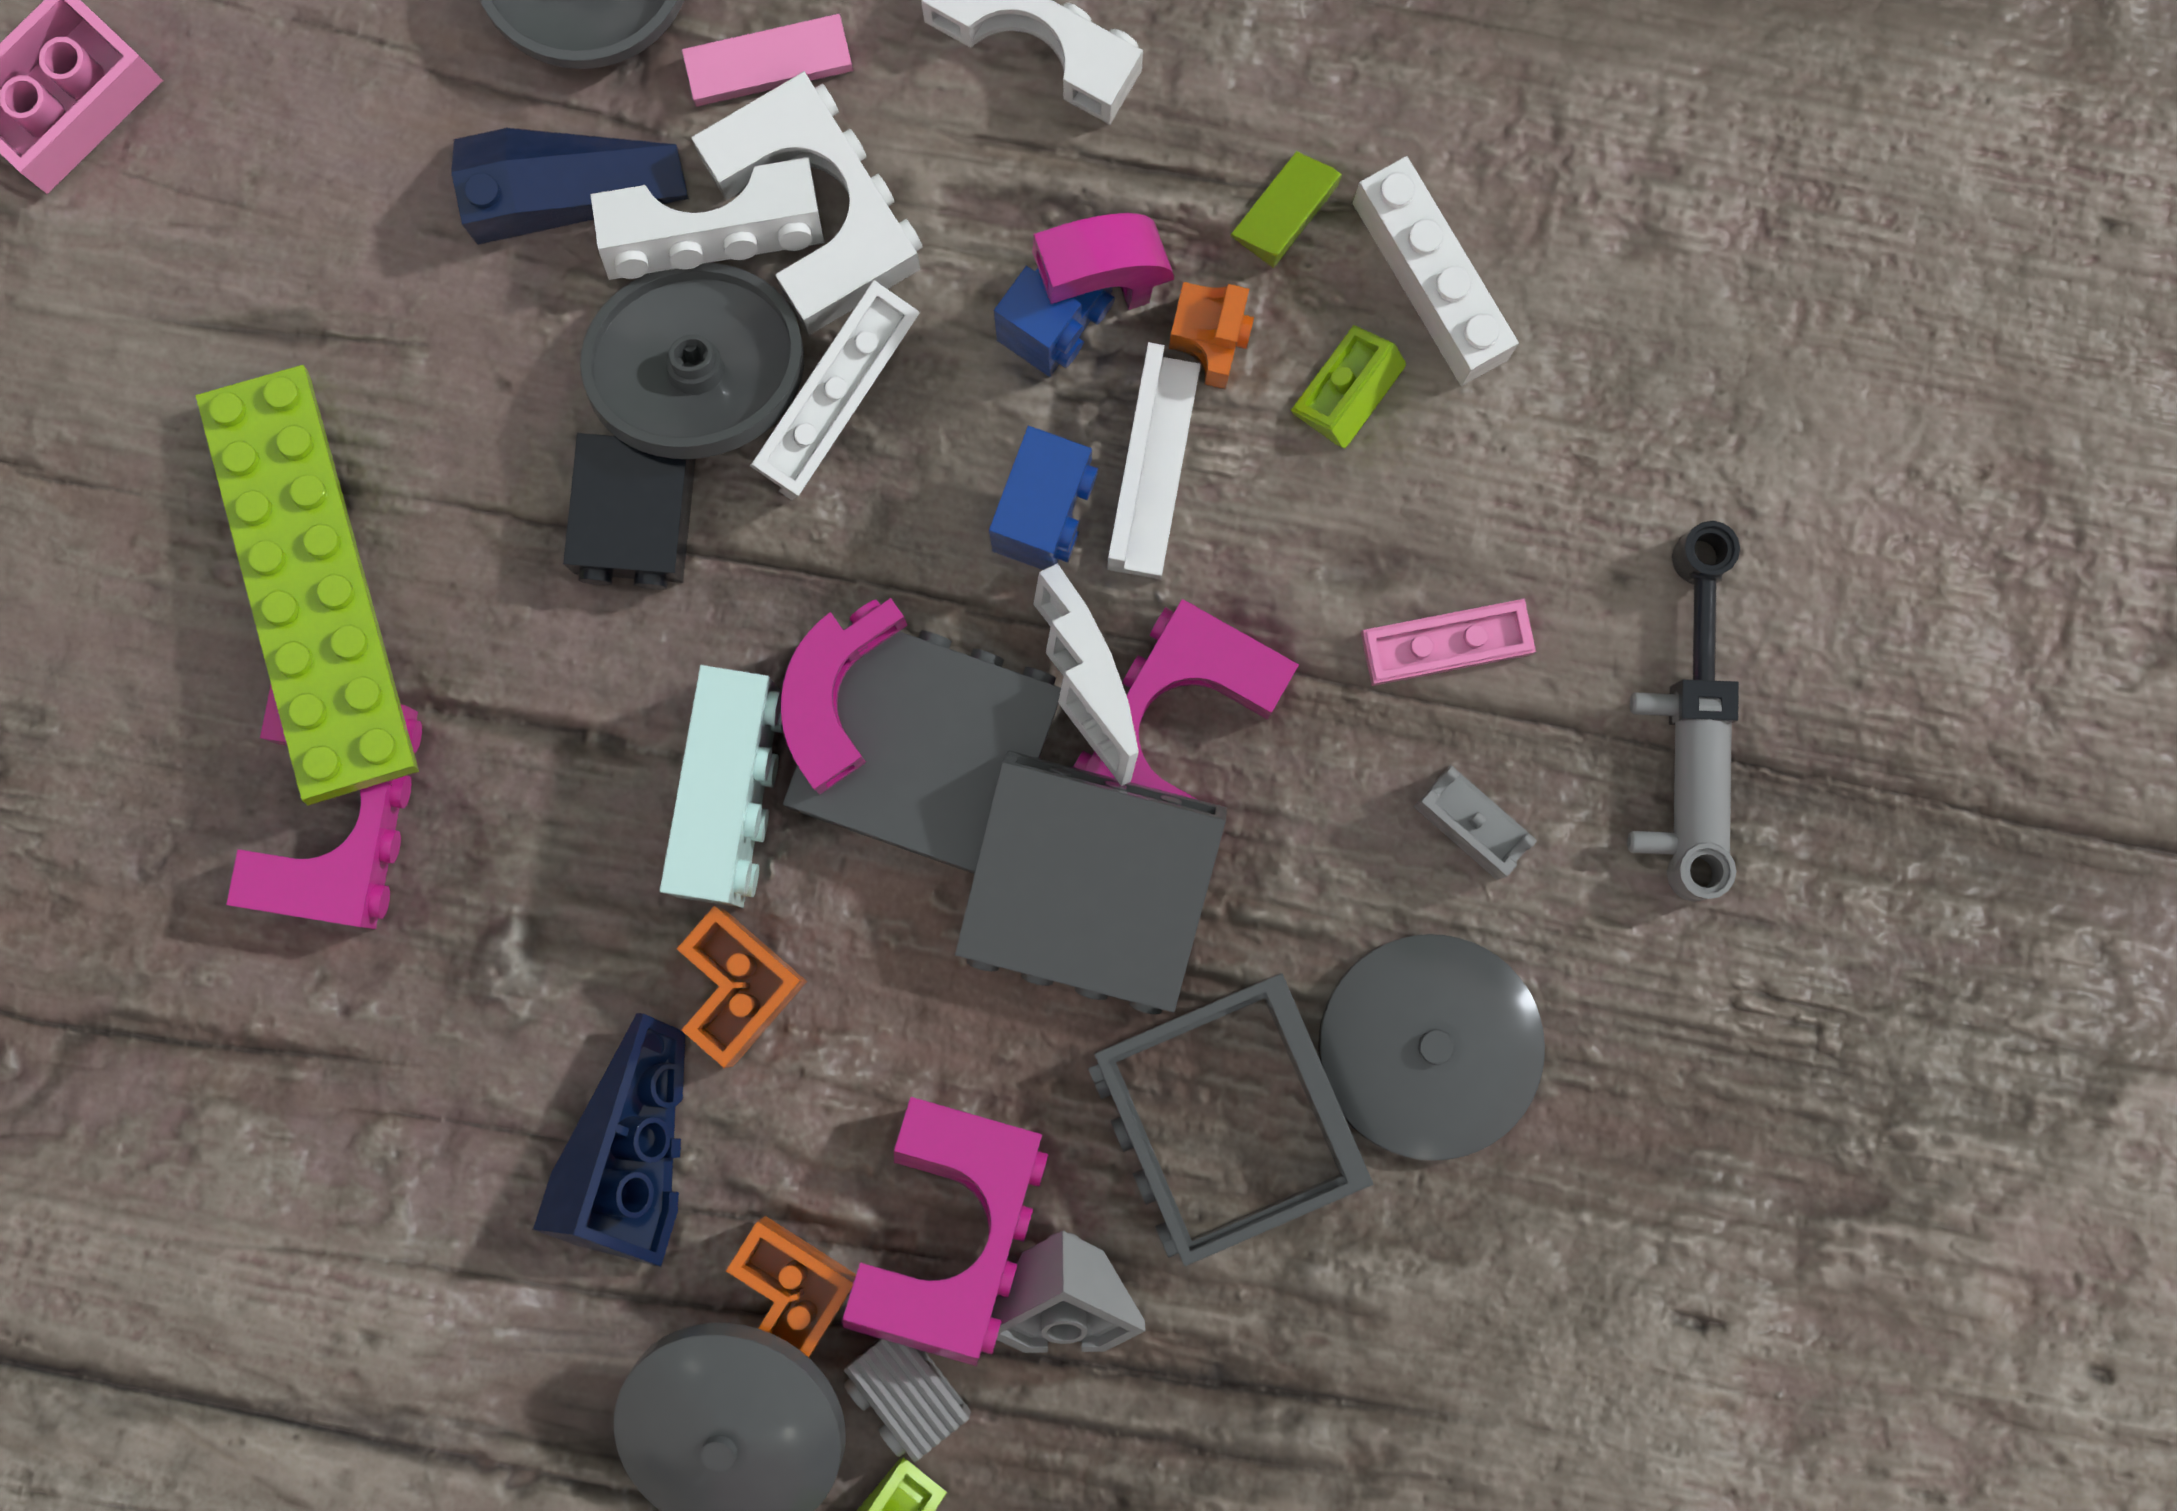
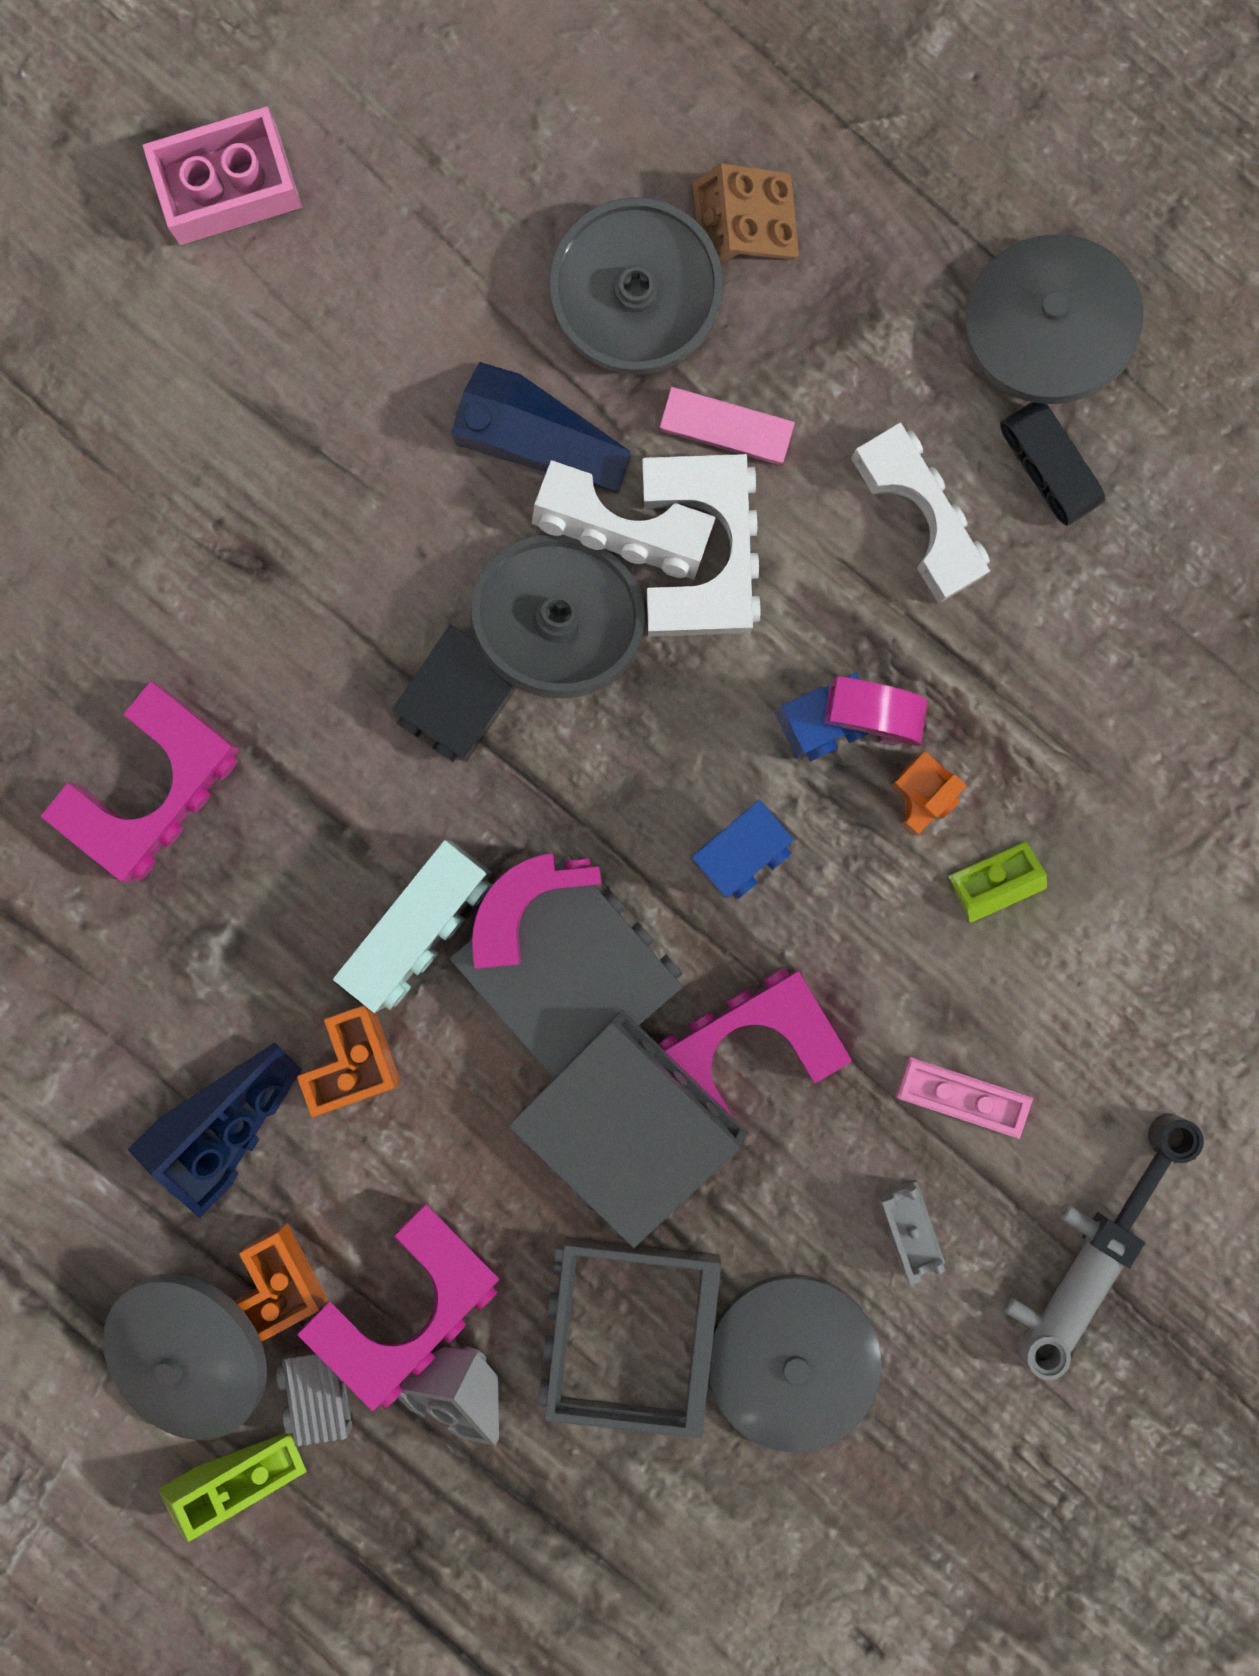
camera: 35 degrees right, 5 degrees up
lime plate [195,364,419,806] -> none
white fence [750,280,920,500] -> none
white slope [1033,563,1139,786] -> none
white fence [1107,342,1201,579] -> none
lime slope [1231,151,1342,269] -> none
white brick [1352,156,1519,386] -> none

